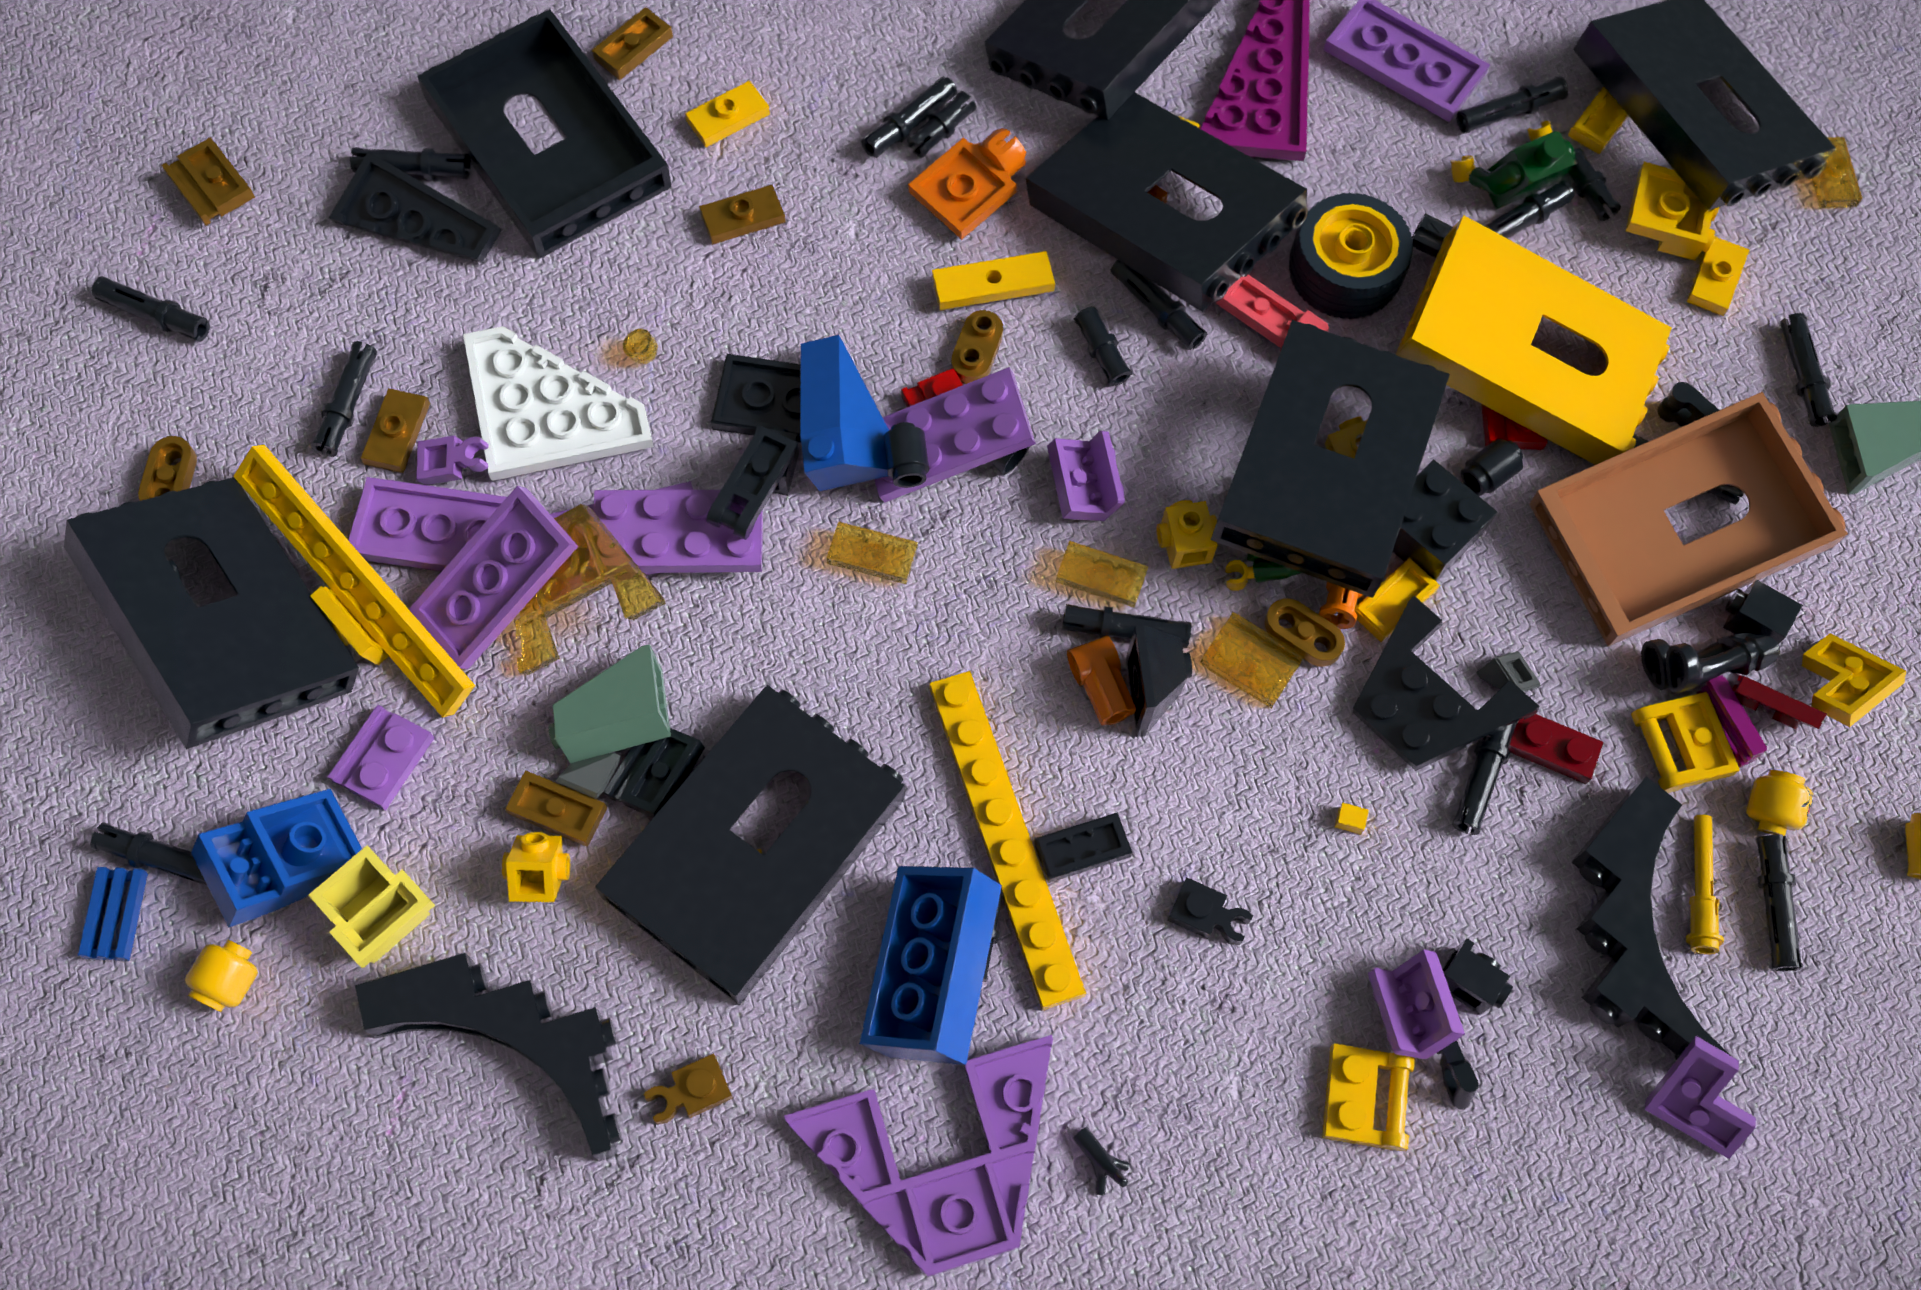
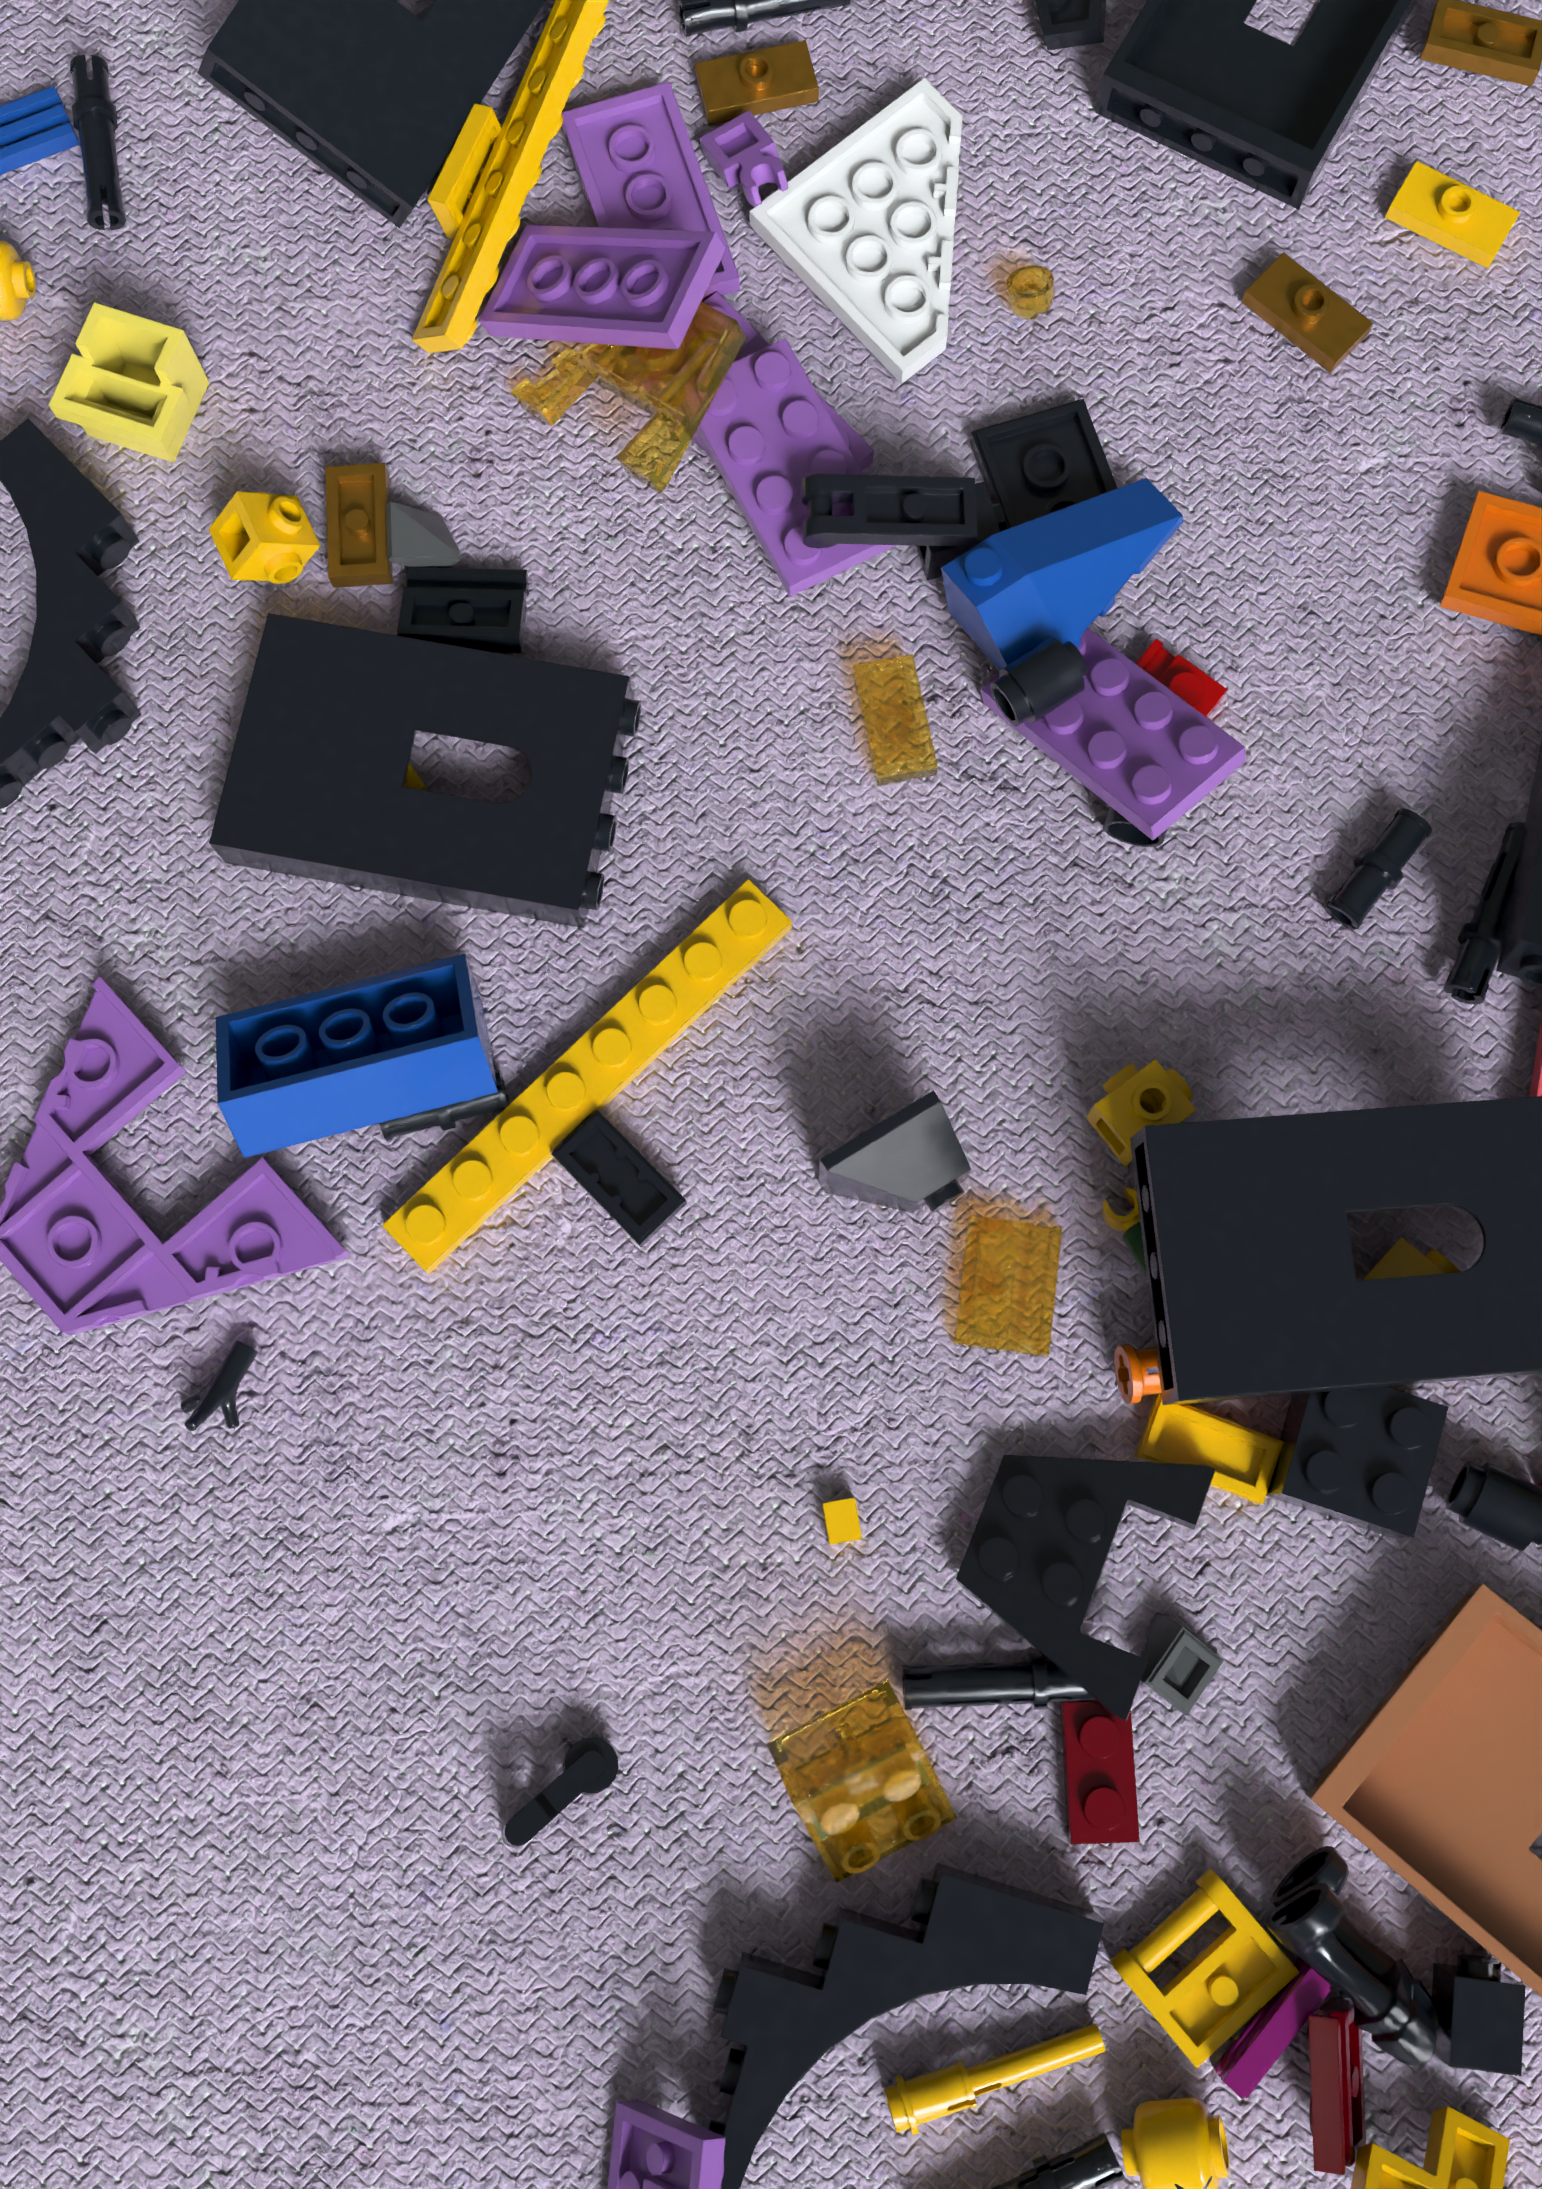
camera: 70 degrees right, 10 degrees up
blue slope [191,789,362,928] -> none
medium lavender plate [328,704,434,811] -> none
sand green slope [548,644,671,764] -> none
pearl gold plate [644,1053,733,1124] -> none
yellow tile [932,251,1055,310] -> none
pearl gold plate [951,310,1003,384] -> none
medium lavender bracket [1047,431,1125,521] -> none
clear yellow plate [1056,541,1149,608] -> none
black pin [1062,604,1192,648] -> none
orange piece [1067,636,1136,725] -> none
black plate [1167,877,1253,945] -> none
pearl gold plate [1264,598,1345,667] -> none
yellow plate [1322,1043,1415,1151] -> none
medium lavender bracket [1368,949,1465,1059] -> none
black brick [1442,938,1513,1015] -> none
none -> clear yellow slope [767,1680,957,1883]

